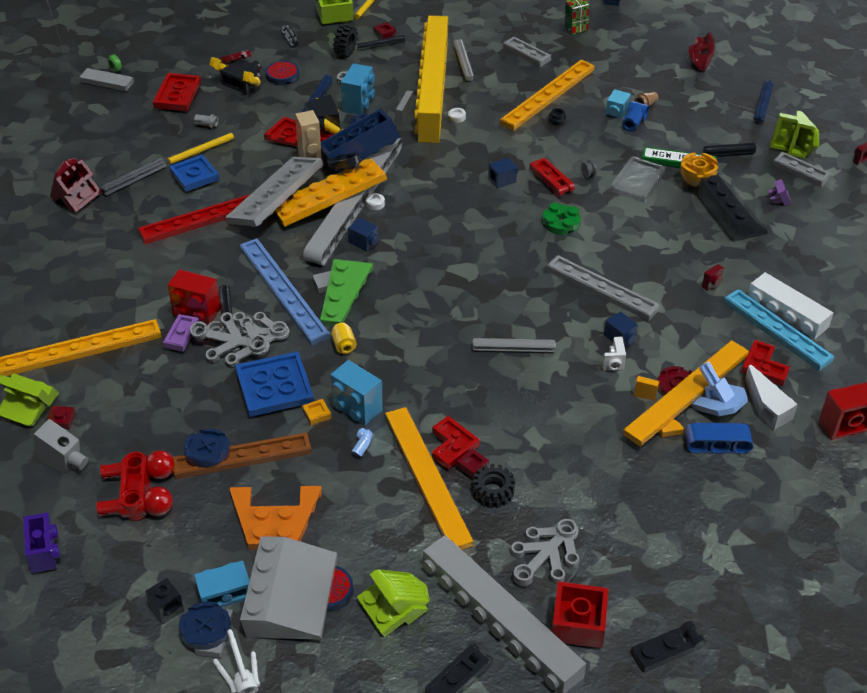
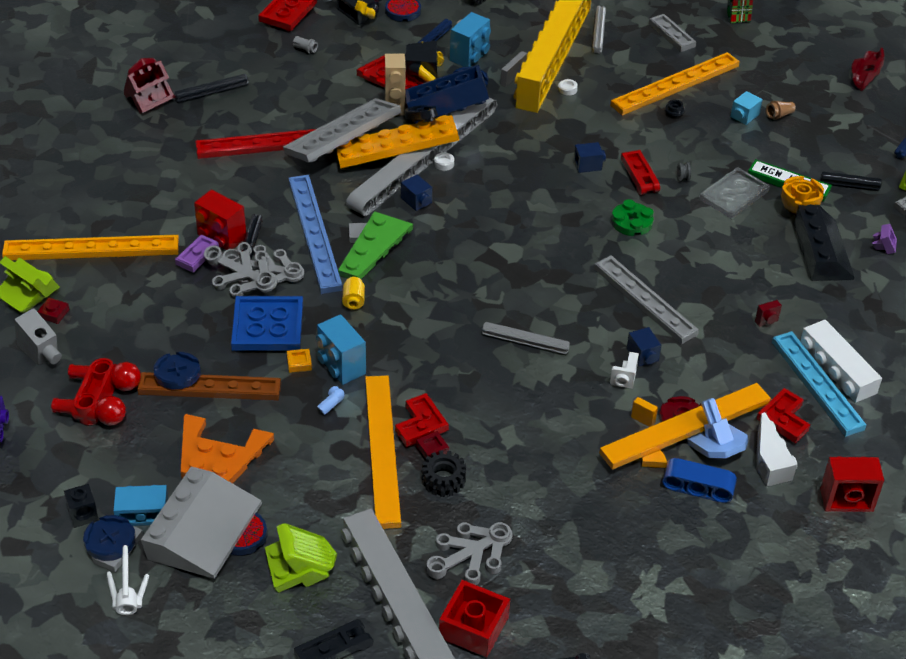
camera: 15 degrees right, 0 degrees up
yellow bar [167,133,234,165] -> none
blue plate [169,155,220,192] -> none
blue piece [622,101,649,132] -> none

